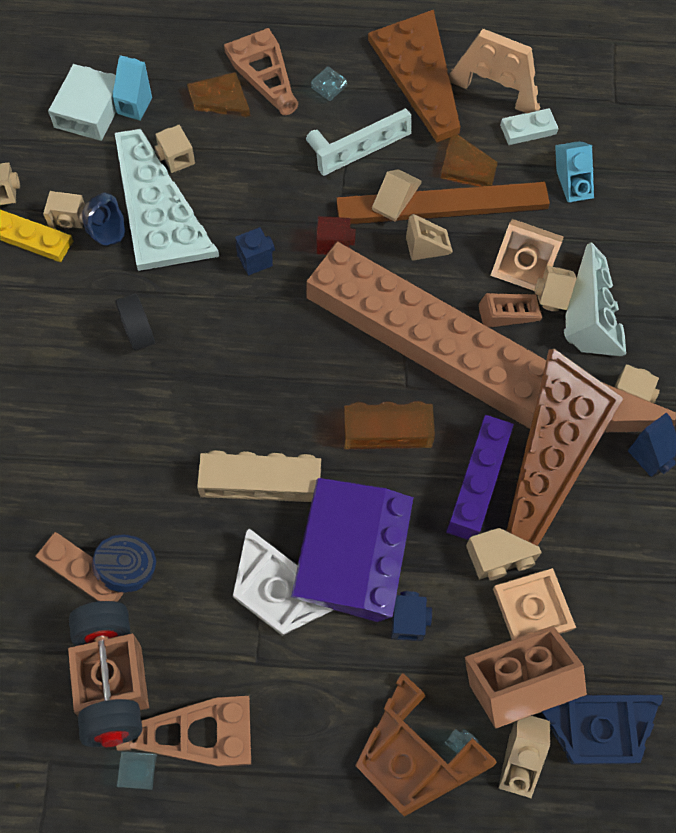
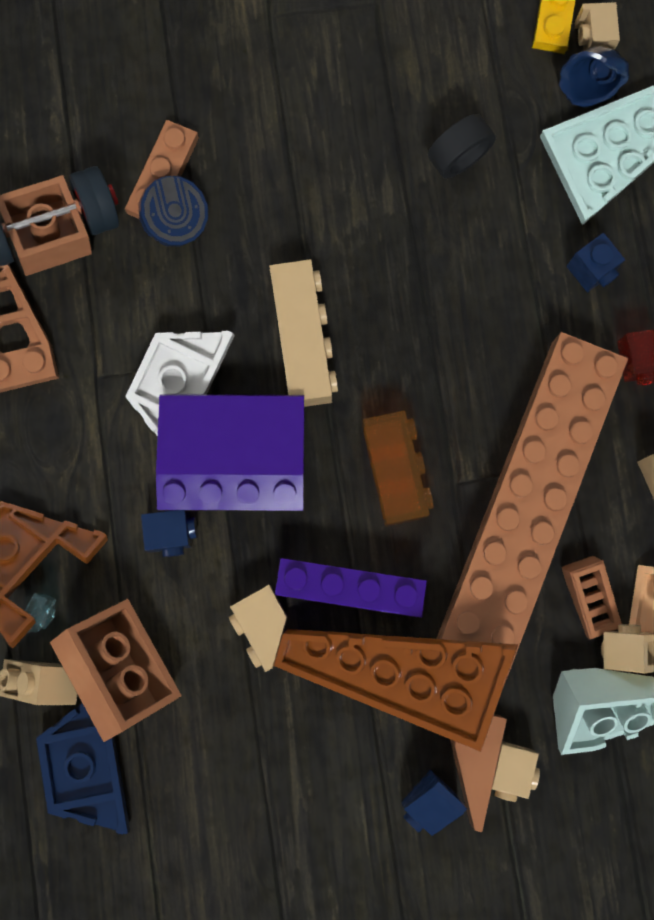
camera: 80 degrees right, 15 degrees up
light nougat plate [493,568,576,640] -> none

